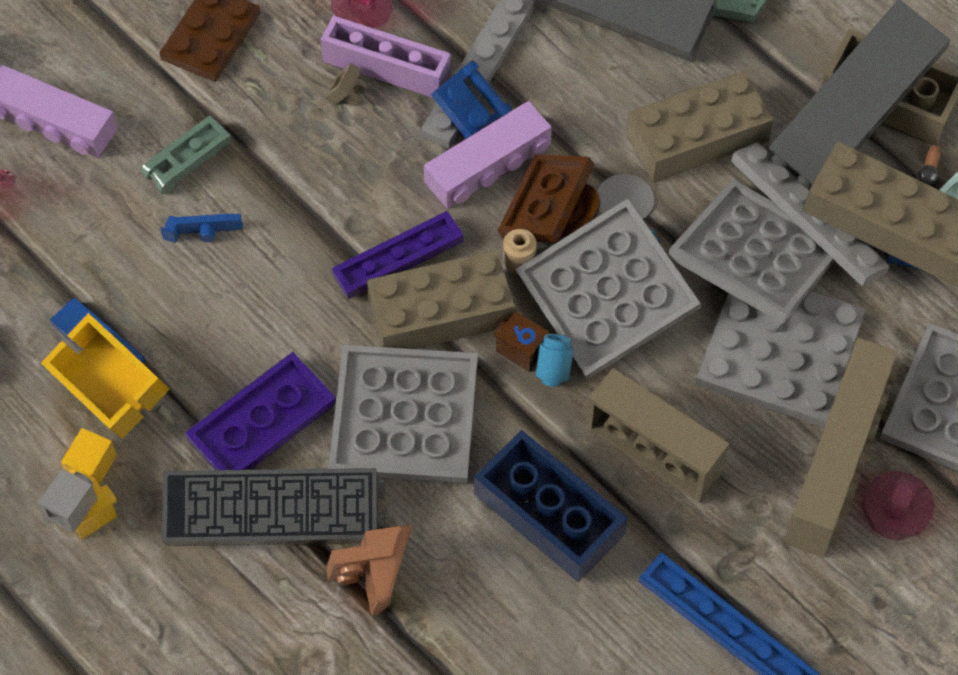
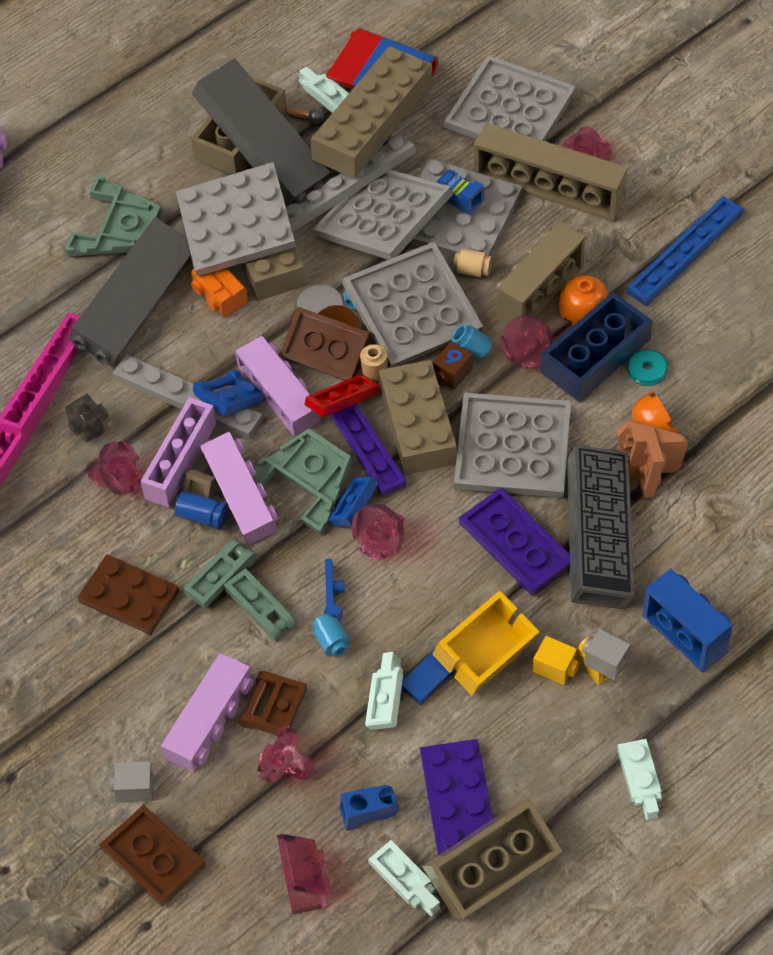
camera: 85 degrees left, 5 degrees down
none -> blue piece [175,490,229,530]
none -> light grey plate [176,162,297,277]
none -> sand green plate [183,538,257,609]
none -> orange brick [191,268,248,317]
none -> lavender brick [200,432,279,545]
none -> reddish brown plate [238,671,307,738]
none -> sand green wing [253,428,352,536]
none -> red tile [304,374,381,418]
none -> dark azure brick [312,613,351,657]
none -> blue plate [328,477,378,527]
none -> clear pink tile [352,503,404,560]
none -> light aqua hinge [365,652,403,730]
none -> blue leg [436,169,484,215]
none -> tan brick [453,248,492,278]
none -> clear pink tile [500,315,554,368]
none -> orange cylinder [558,275,609,326]
none -> teal piece [627,349,668,386]
none -> orange cylinder [631,391,679,434]
none -> blue brick [643,568,732,673]

